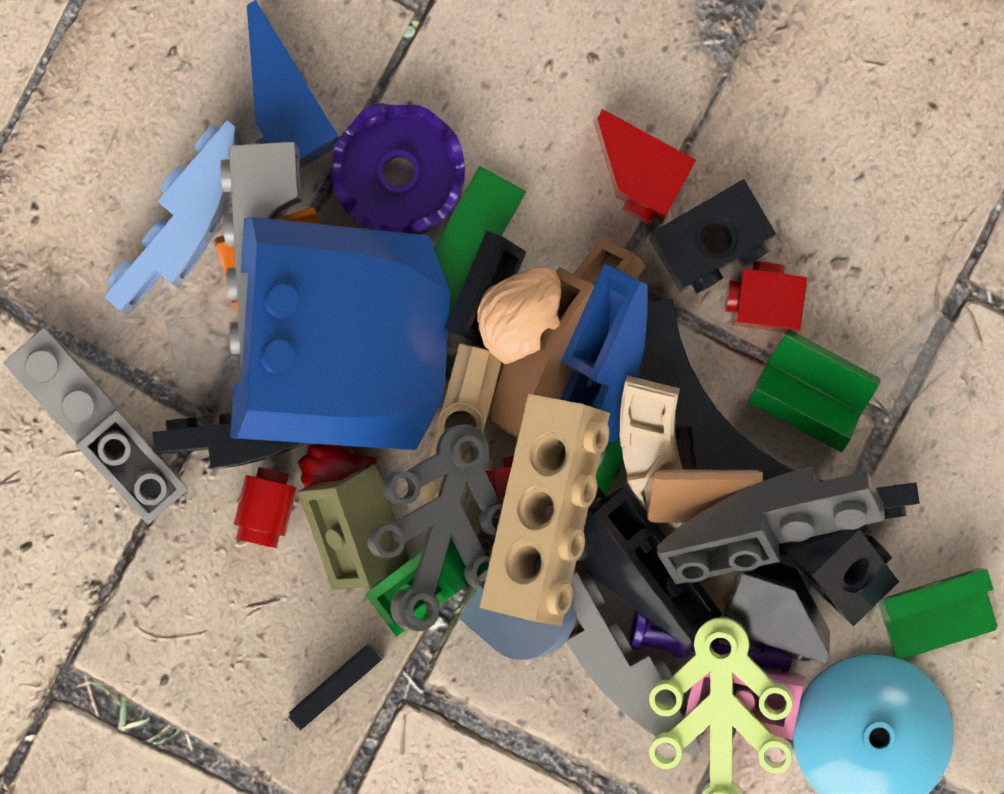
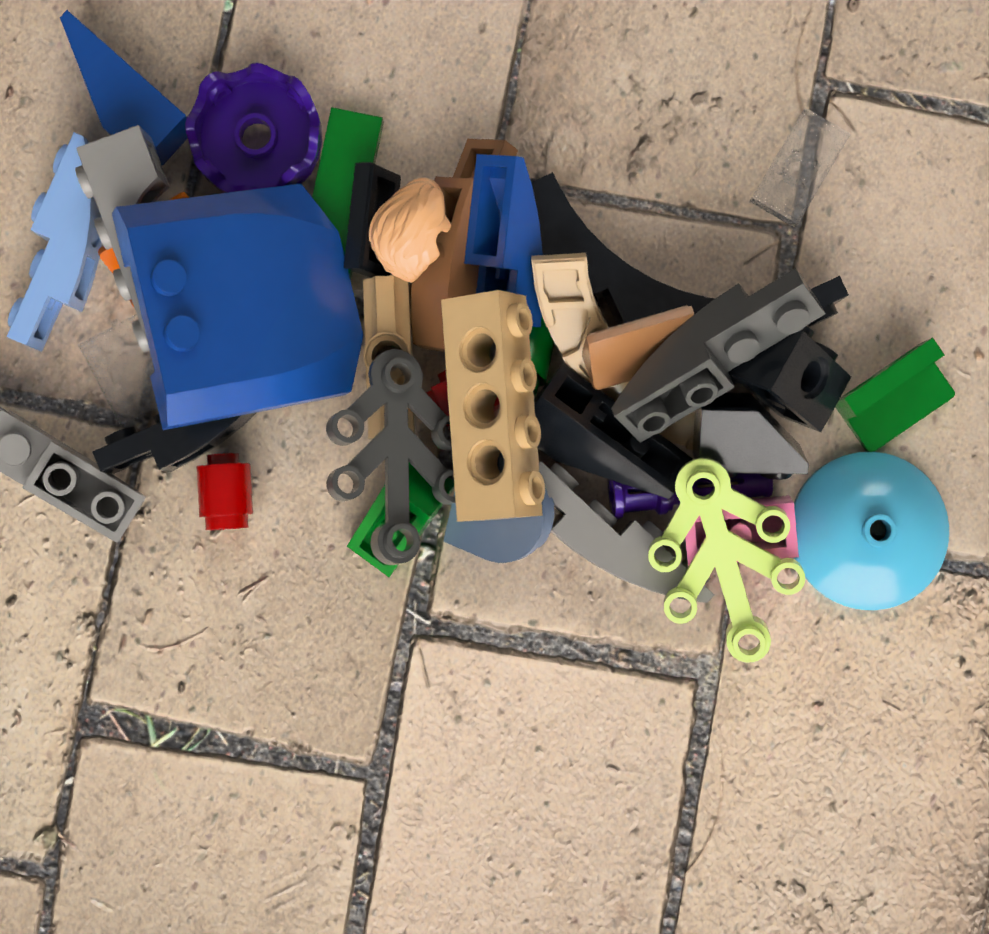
camera: 15 degrees left, 0 degrees up
black tile [288,643,384,731] -> none
red animal [298,444,377,486] -> none
olive panel [298,465,409,589] -> none
red slope [595,109,696,224] -> none
black brick [648,179,776,294] -> none
red brick [725,261,808,333] -> none
green panel [748,330,881,453] -> none

